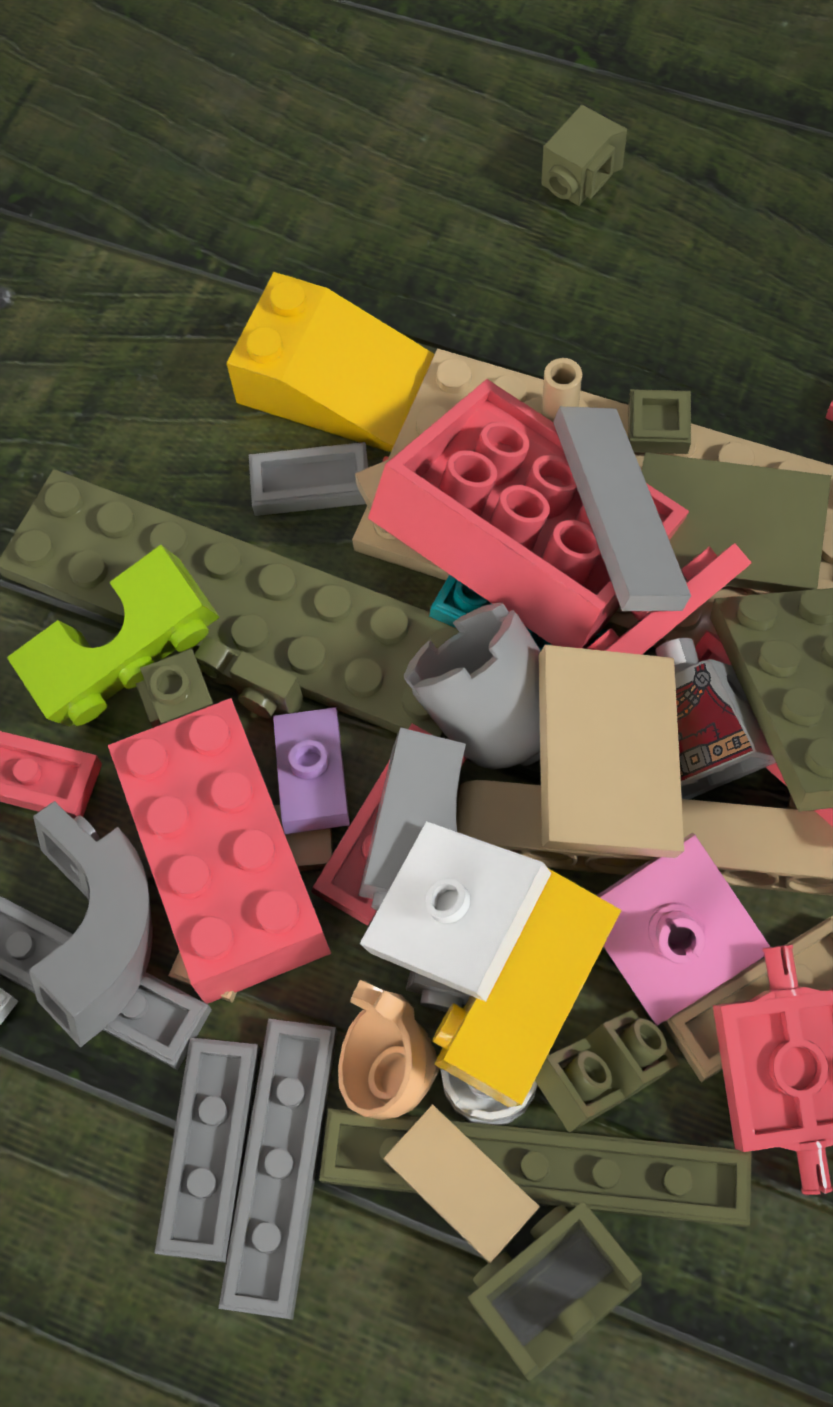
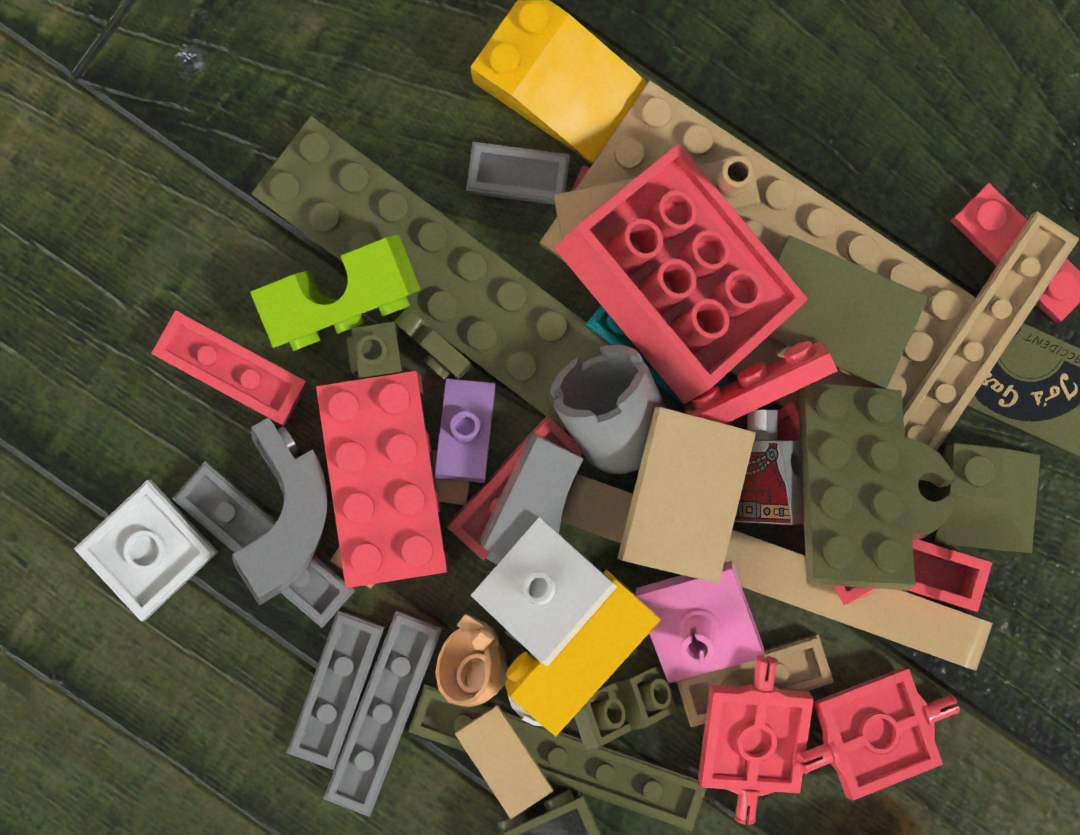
camera: 10 degrees right, 20 degrees up
light grey tile [553,406,691,611] -> none
olive tile [628,389,691,454] -> none

